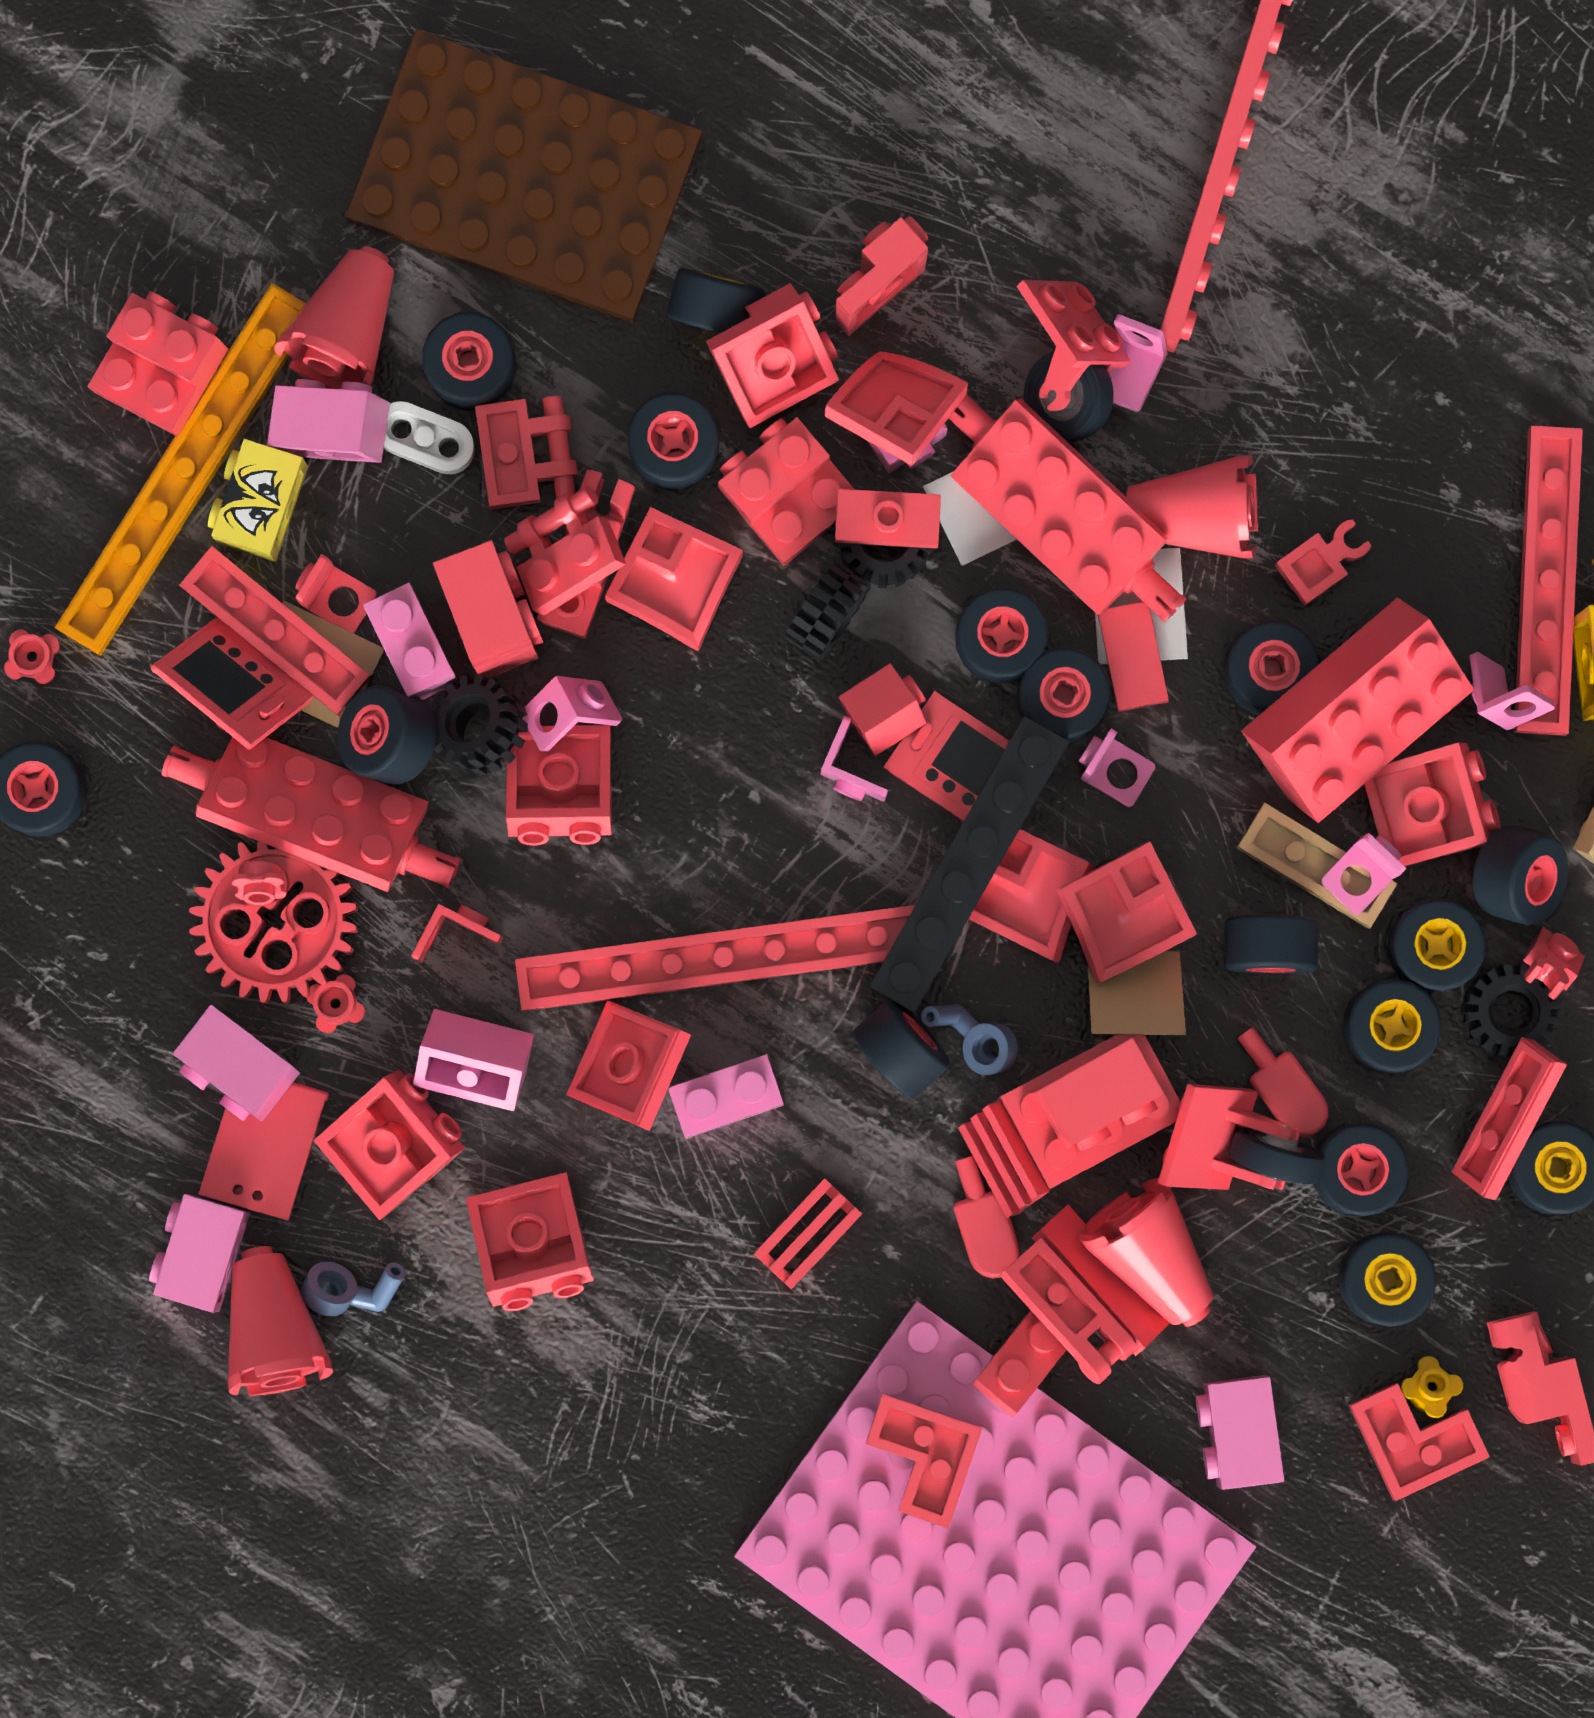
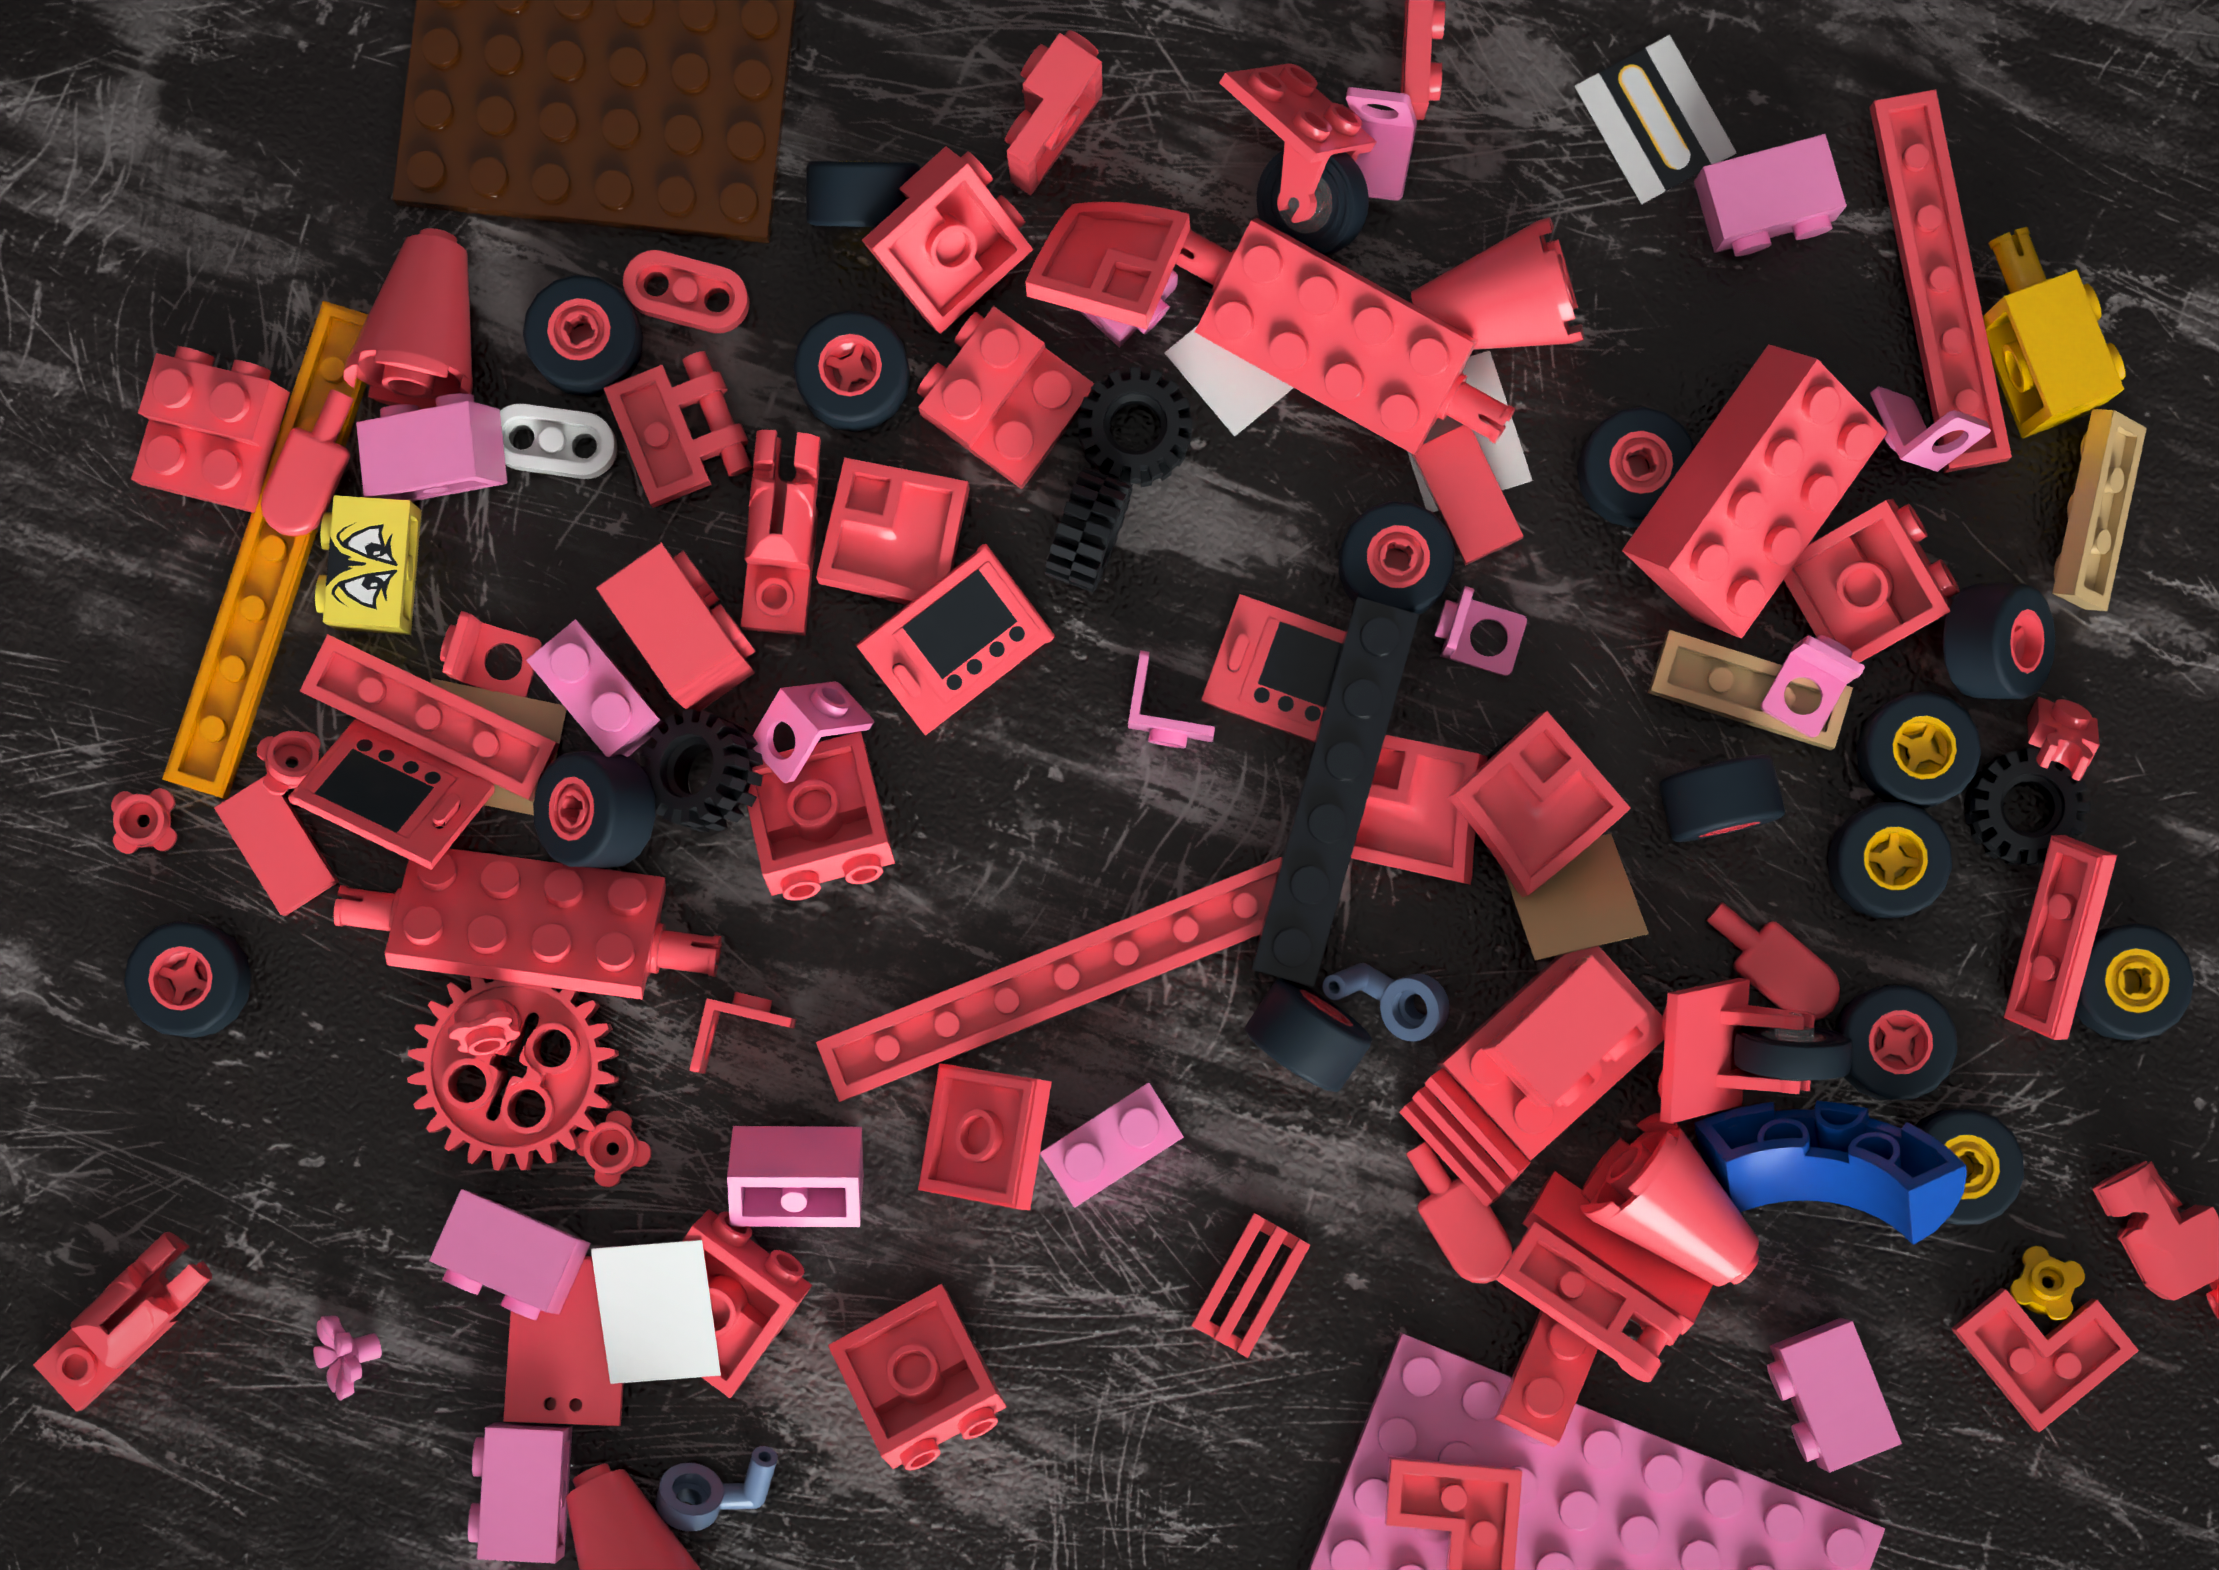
camera: 10 degrees left, 0 degrees up
coral plate [504,486,626,615] -> none
coral plate [835,489,941,549] -> none
coral brick [838,663,926,756] -> none
black wheel [955,587,1048,683] -> none
coral plate [1274,519,1372,606] -> none
none -> coral tile [214,776,339,916]
none -> coral plate [257,731,321,795]
none -> coral piece [261,389,354,537]
none -> bright pink plant [313,1315,381,1401]
none -> white sticker [591,1240,721,1384]
none -> coral plate [623,250,750,333]
none -> coral container [856,544,1055,736]
none -> sticker [1574,35,1737,205]
none -> bright pink brick [1694,134,1847,256]
none -> blue brick [1694,1101,1967,1245]

